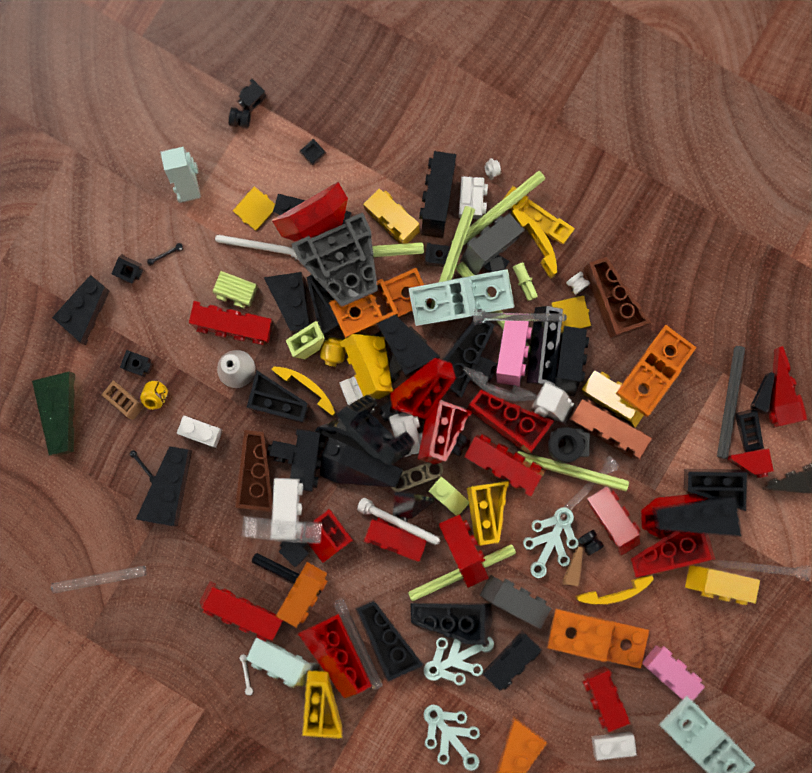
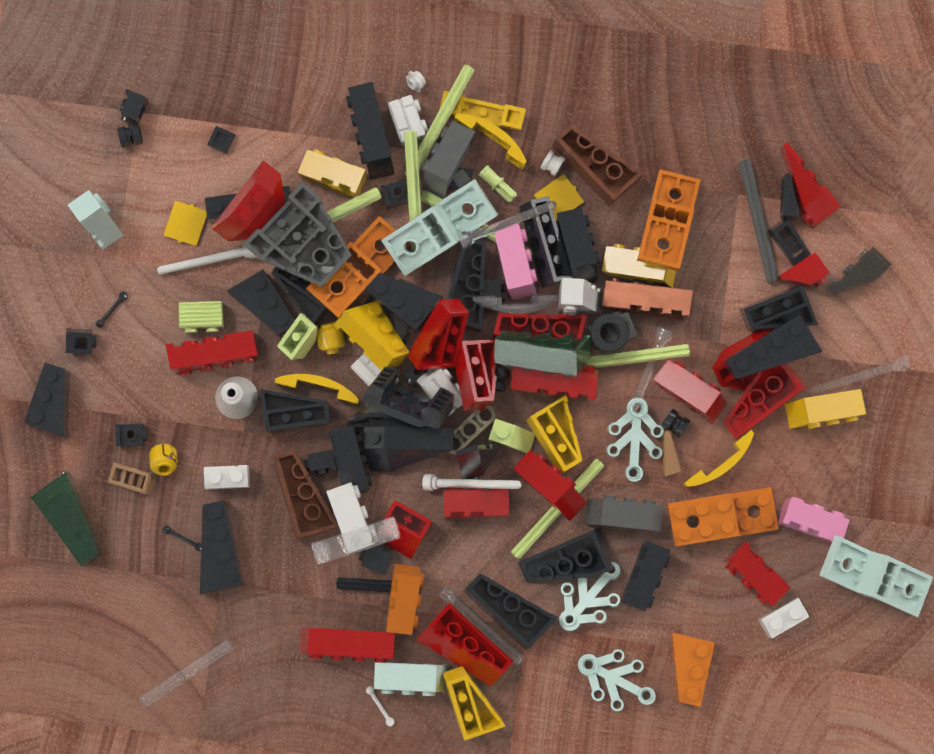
camera: 30 degrees left, 0 degrees up
none -> clear green wedge [494,331,591,377]

